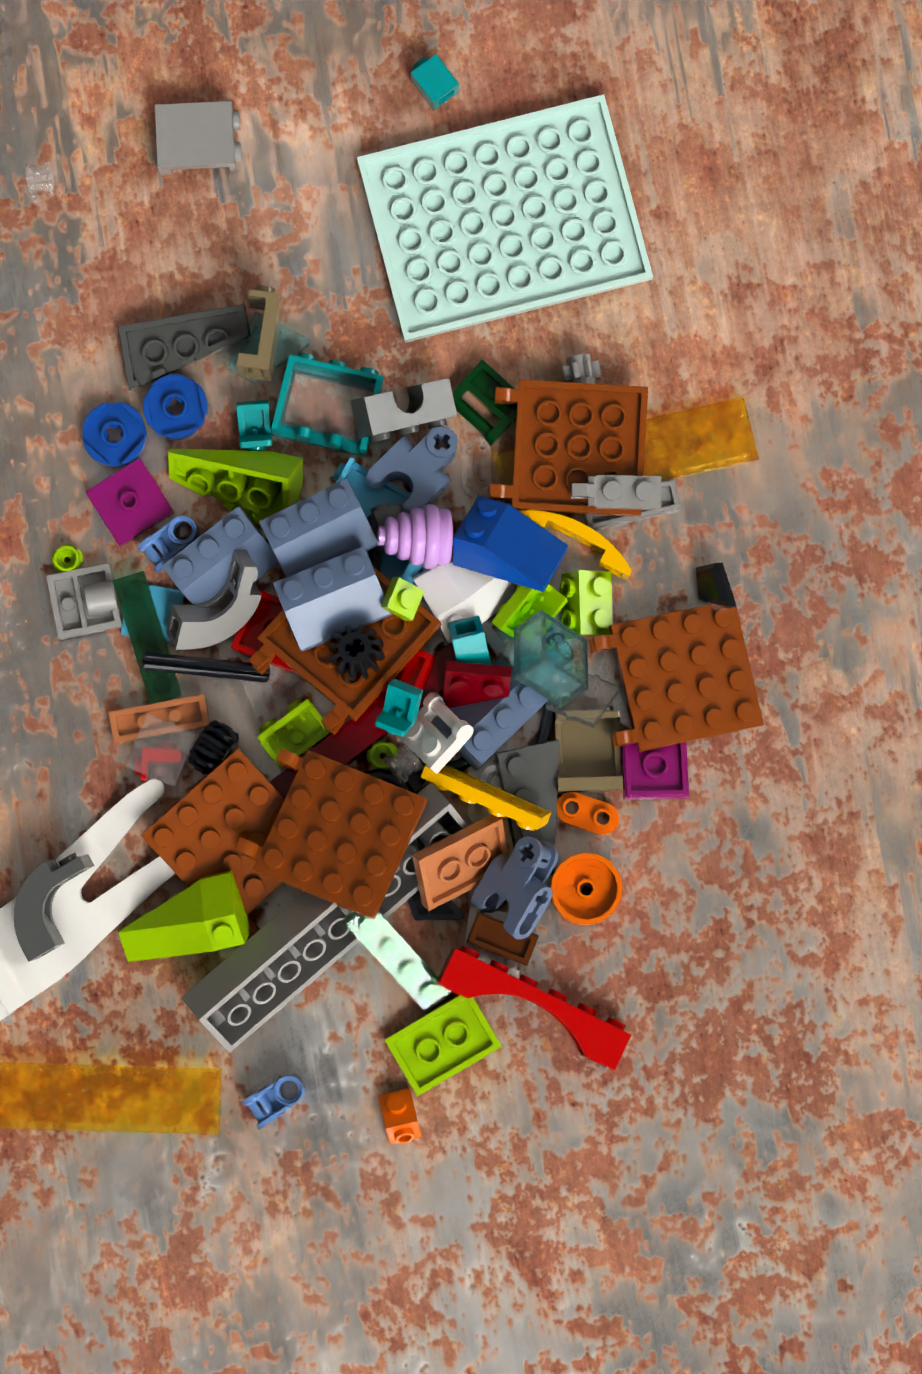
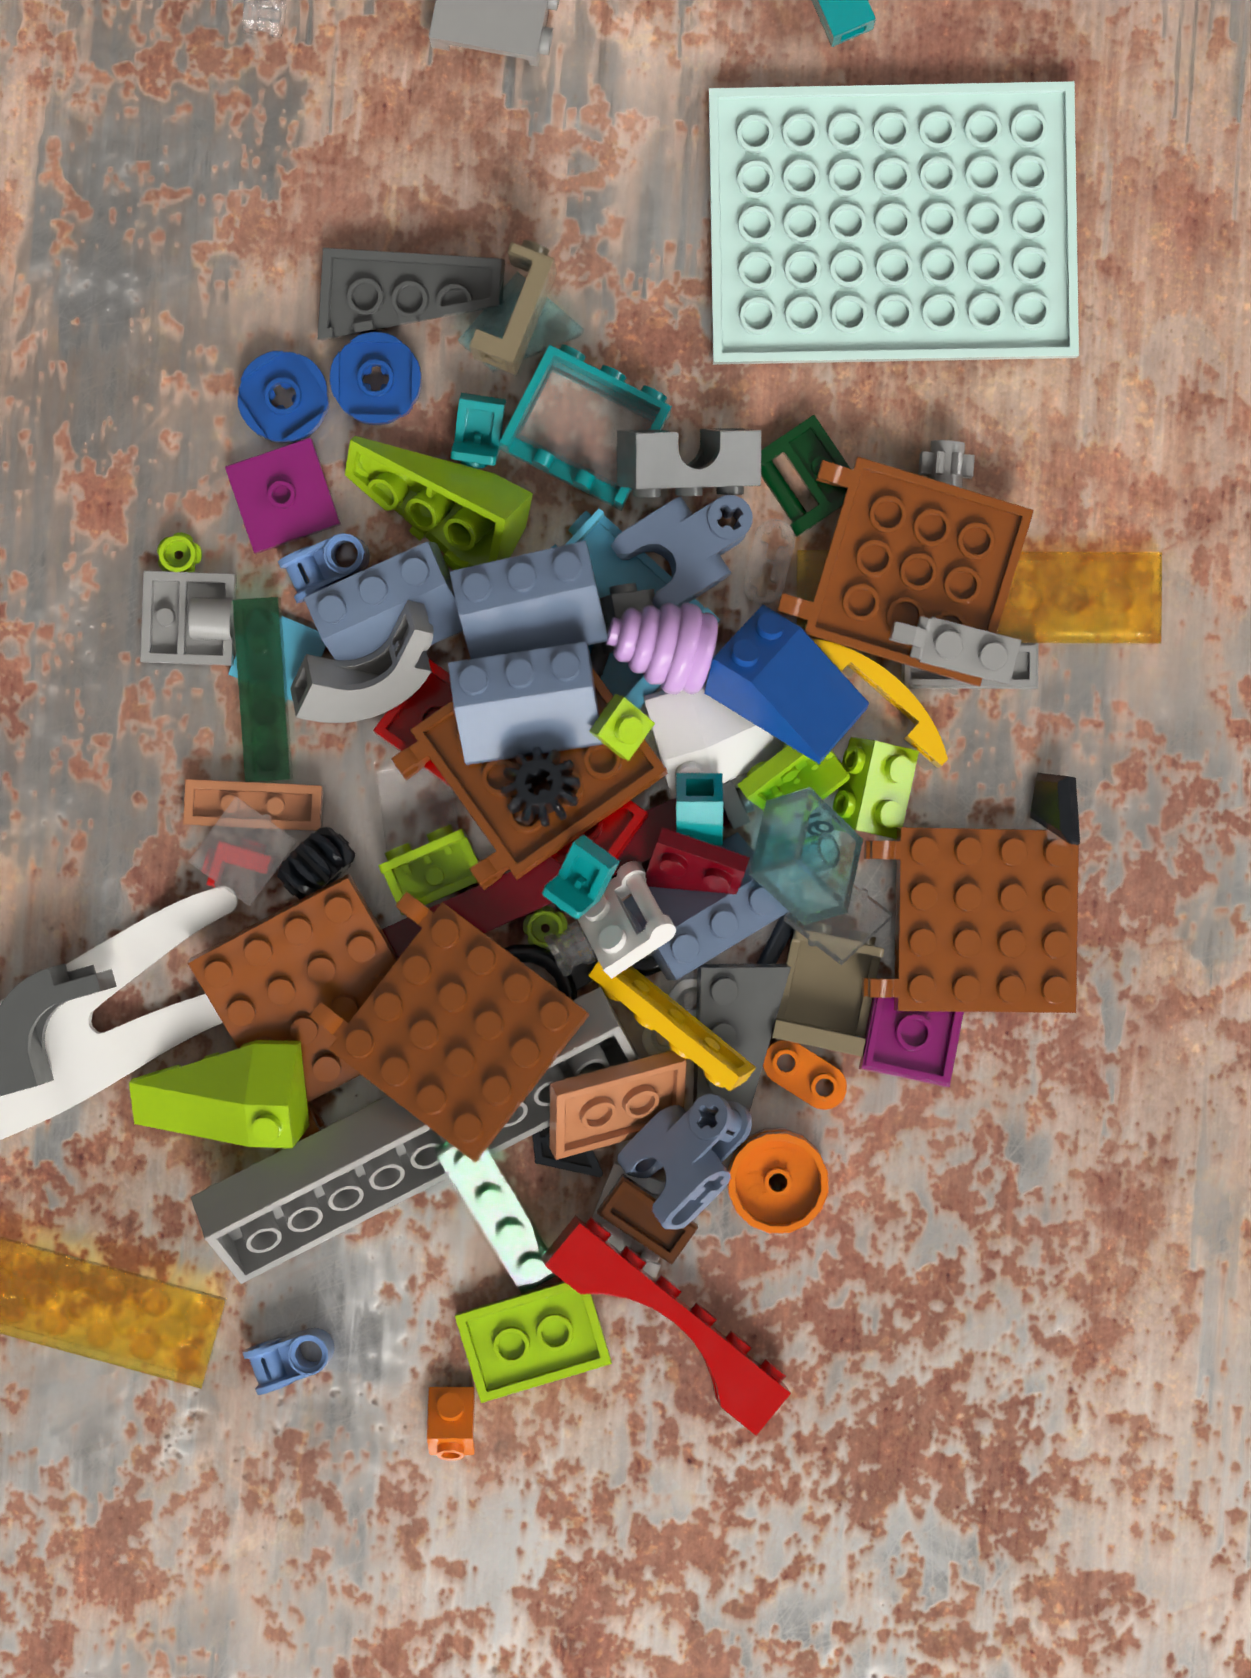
camera: 15 degrees right, 5 degrees up
black axle [141,652,270,682] -> none

